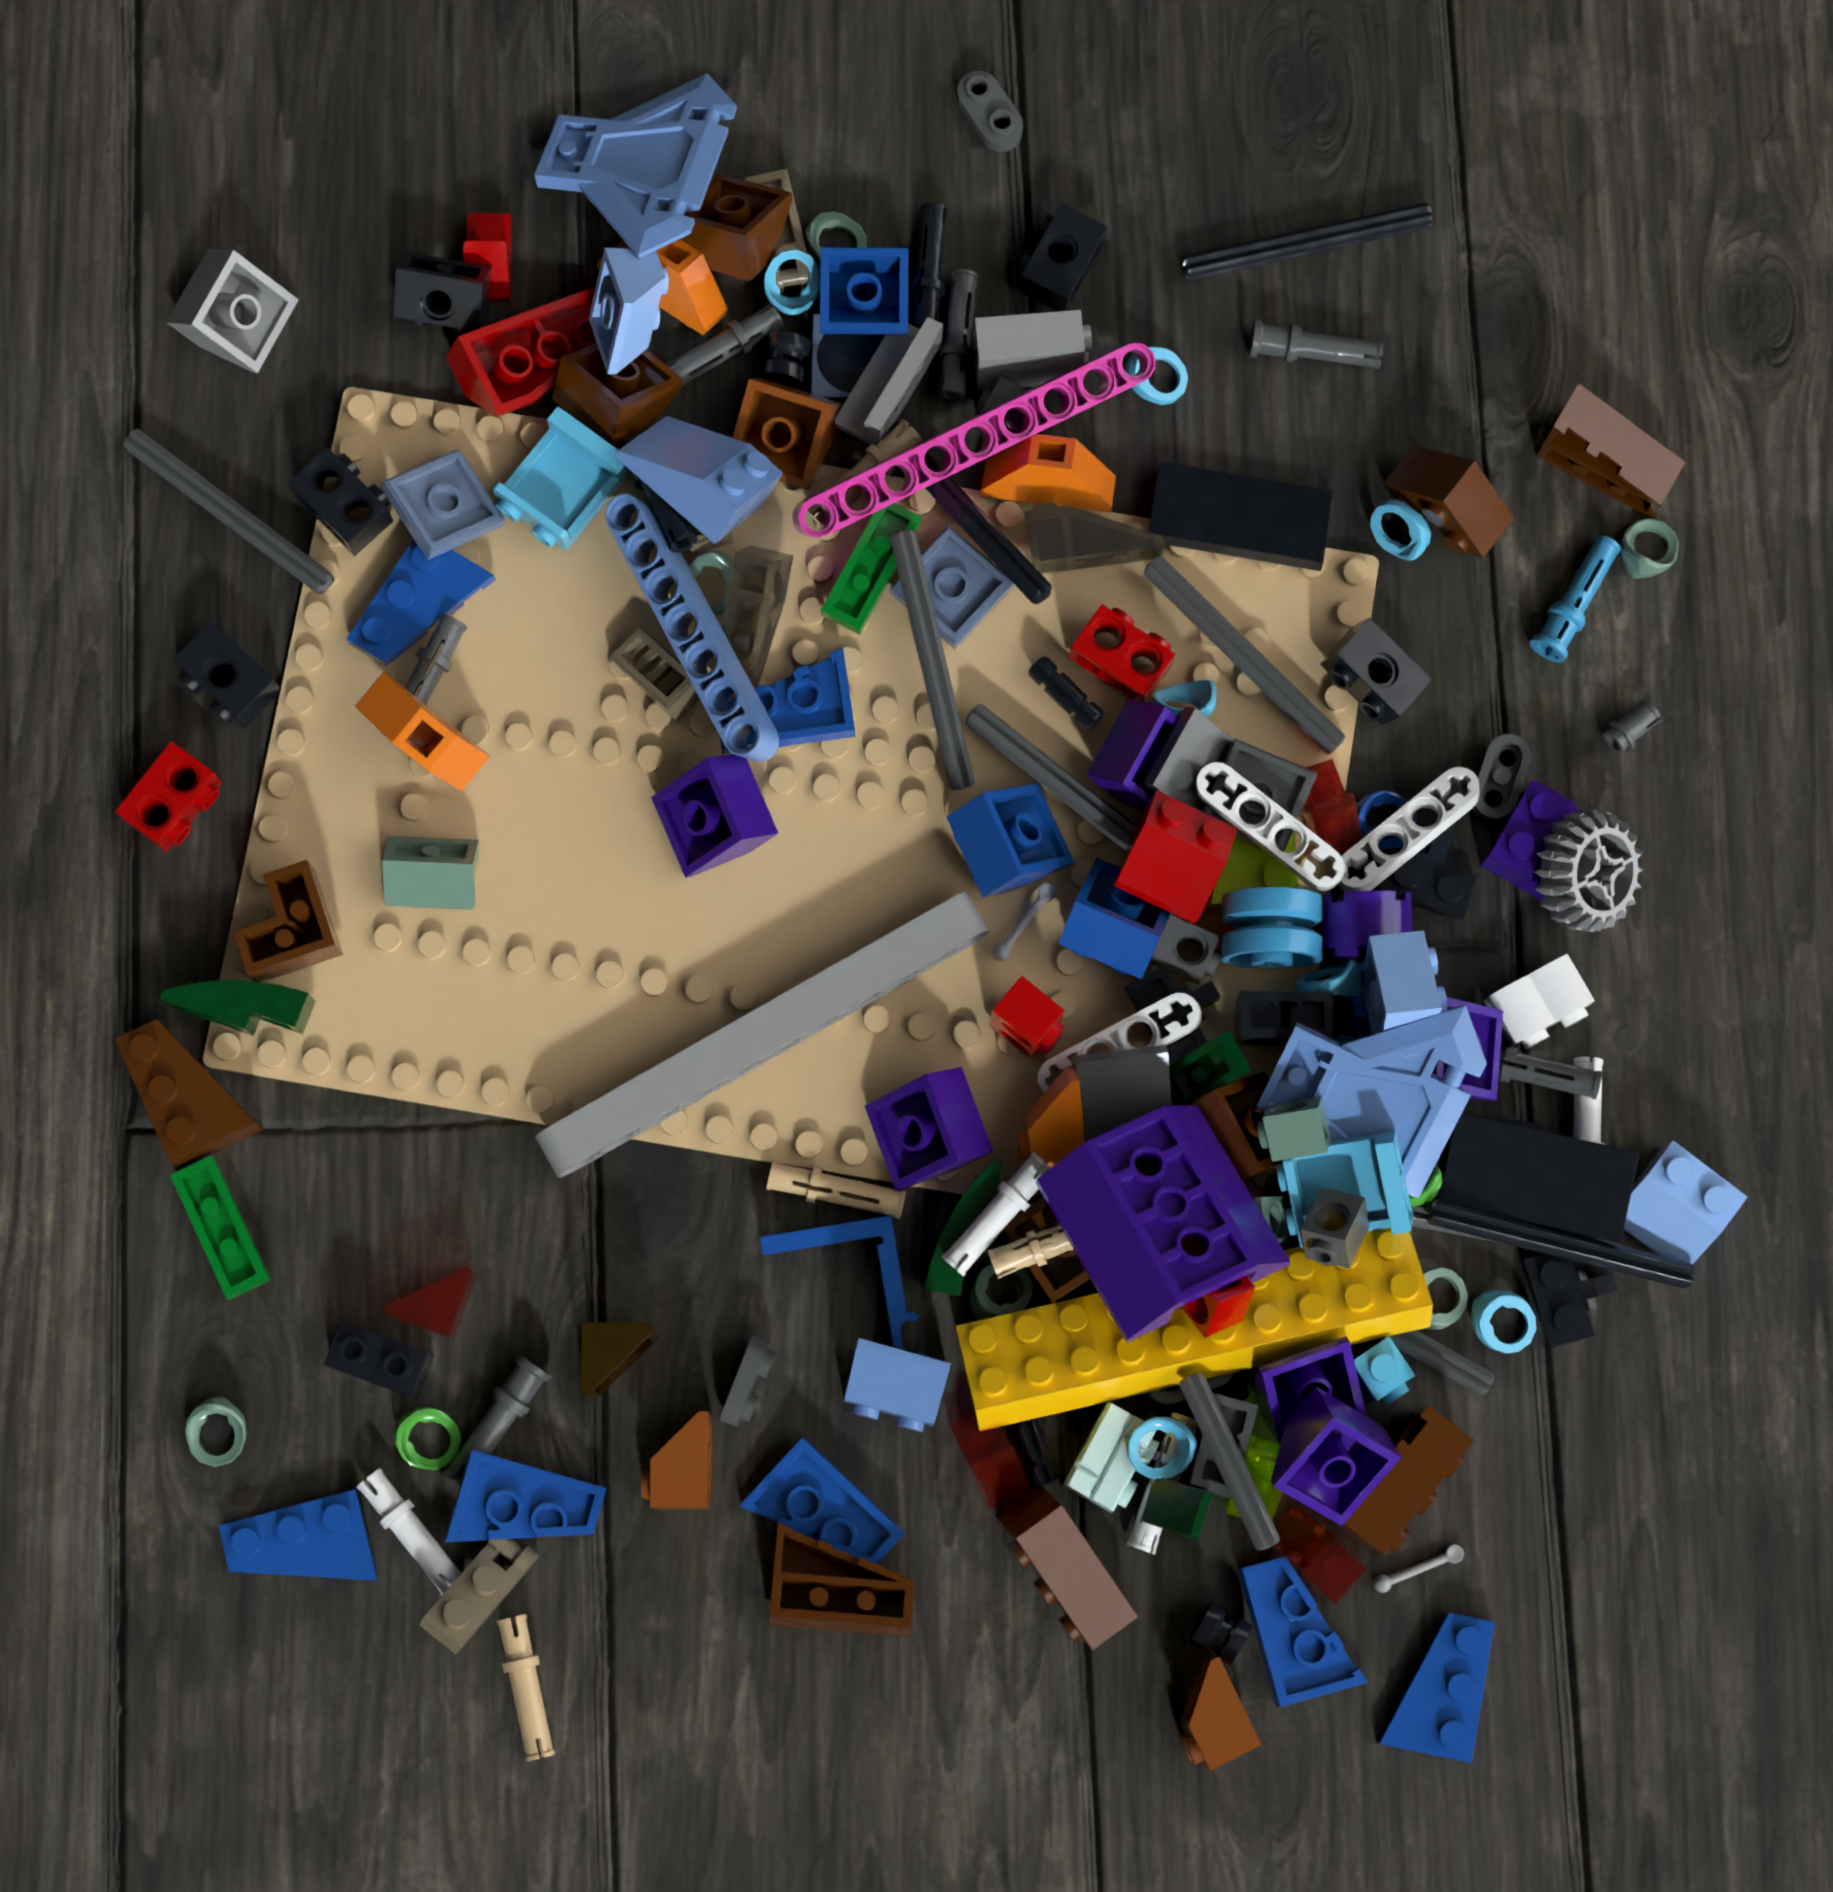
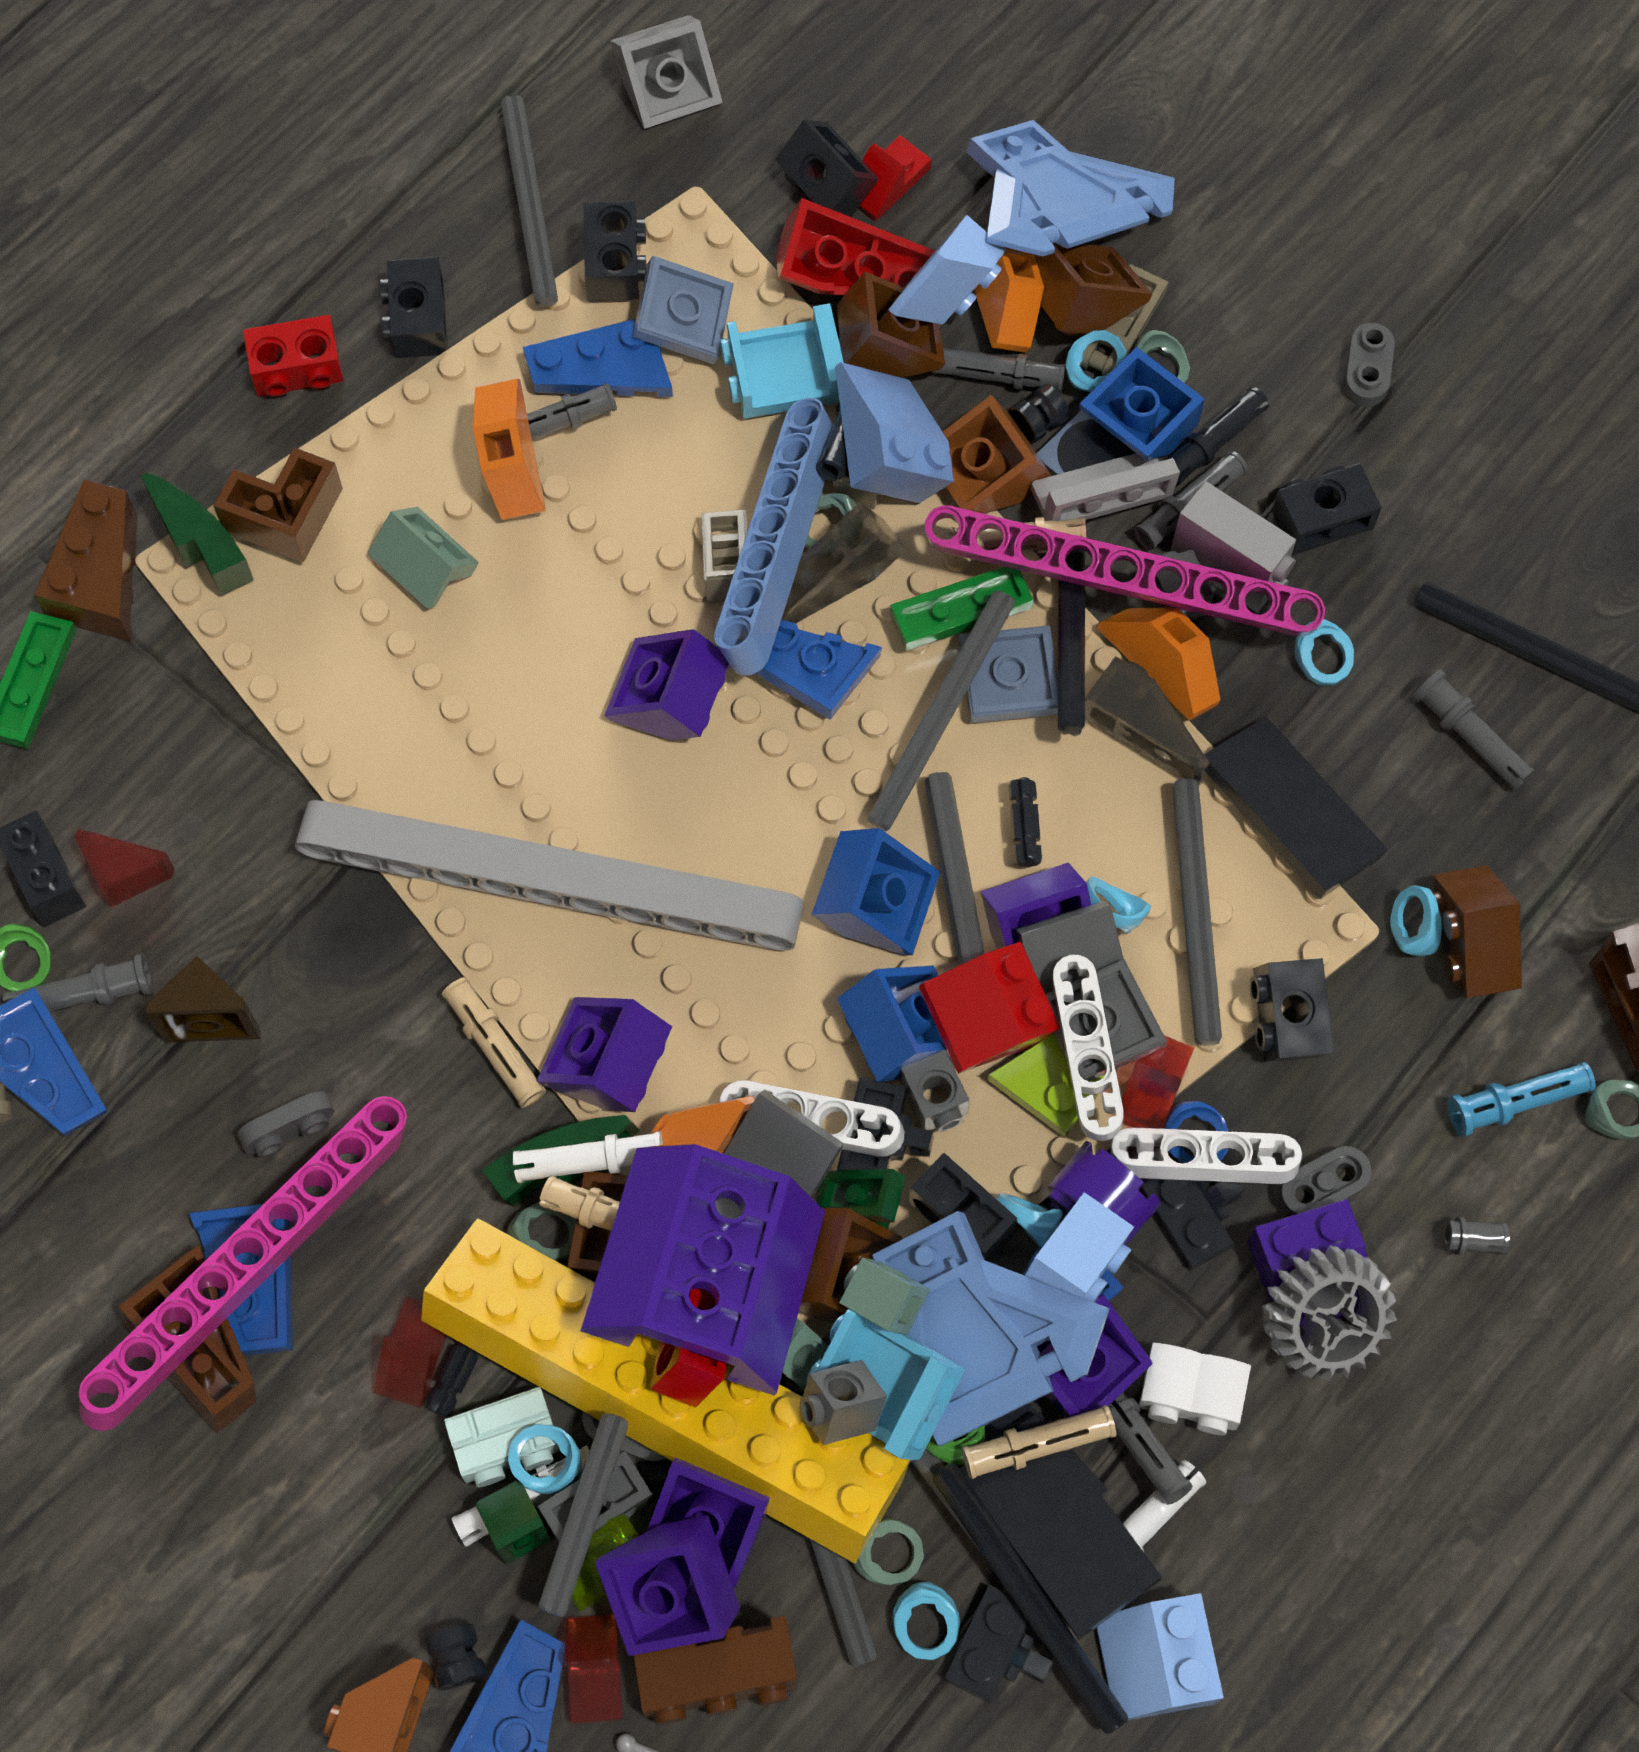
camera: 45 degrees right, 10 degrees down
dark orange slope [641,1411,712,1510] -> none
blue hinge [760,1216,926,1356] -> none
medium blue slope [844,1338,951,1432] -> none
red brick [989,975,1065,1060] -> none
light grey hinge [993,883,1056,961] -> none
reddish brown wedge [995,1486,1138,1650] -> none
red brick [1069,604,1176,702] -> none
dark azure wheel [1221,887,1322,969] -> none
medium azure brick [1354,1337,1415,1405] -> none
none -> dark pink beam [79,1096,407,1431]
none -> tan pin [961,1405,1116,1479]

